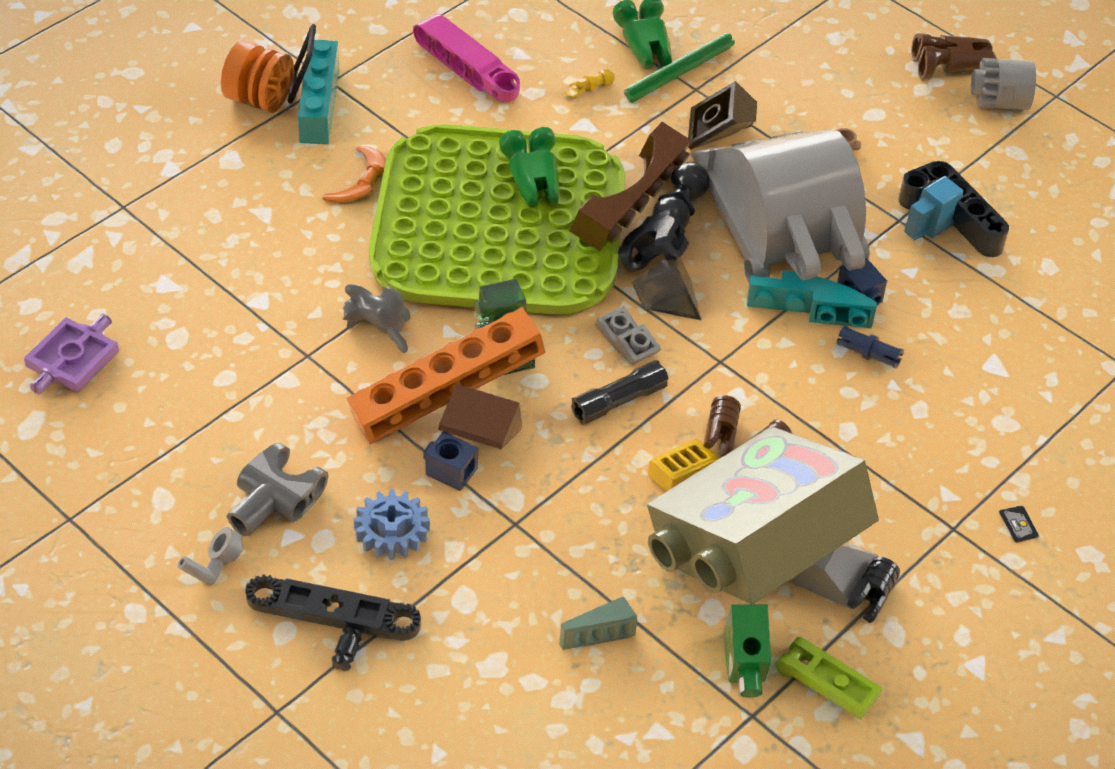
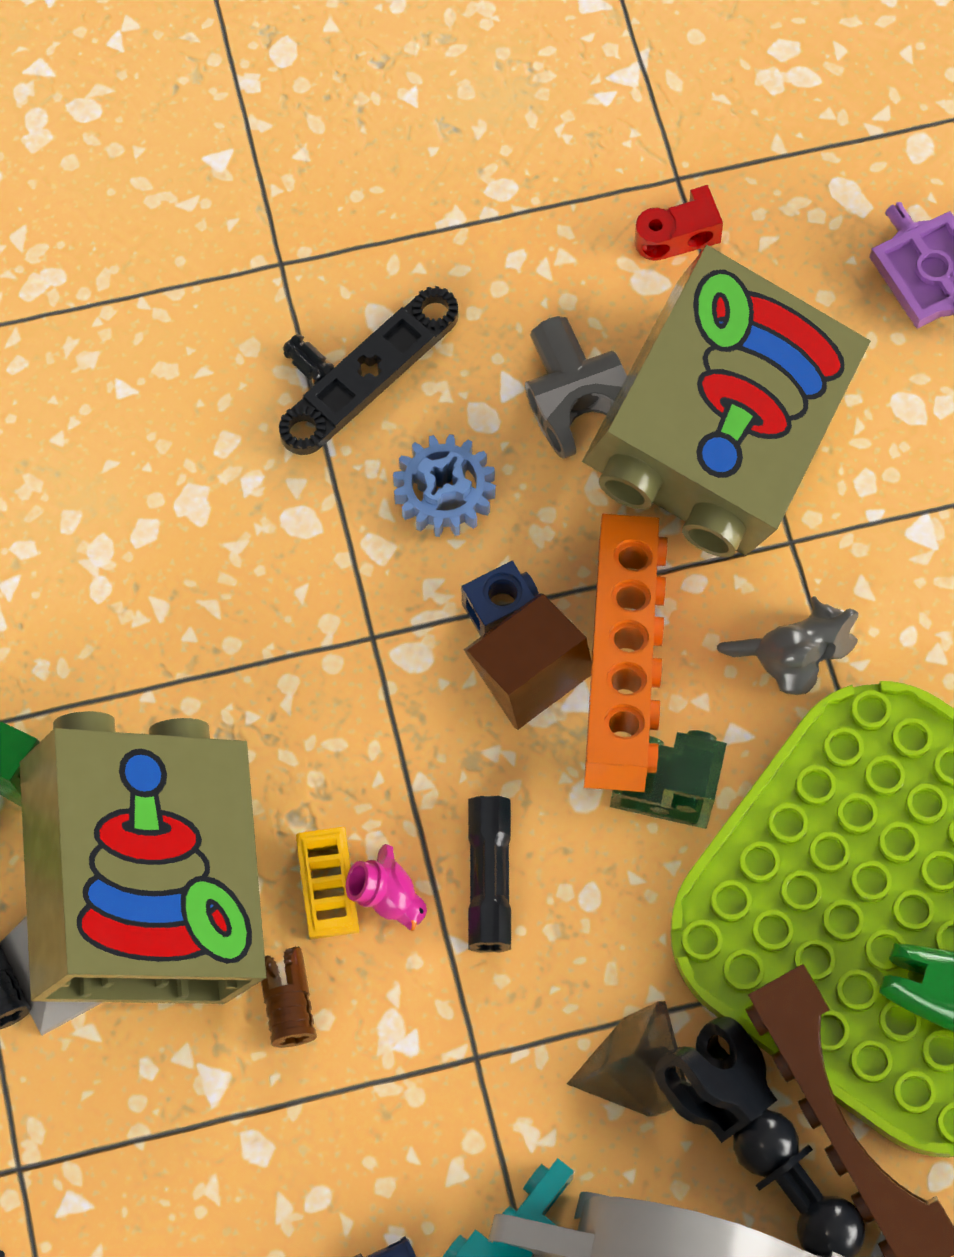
camera: 125 degrees right, 20 degrees up
light grey plate [177,527,243,585] -> none
sand green slope [559,597,637,650] -> none
light grey slope [595,306,661,364] -> none
reddish brown hinge [703,395,741,456] -> none
none -> dark pink animal [346,844,427,931]
none -> olive brick [582,245,871,557]
none -> red leg [635,185,723,261]

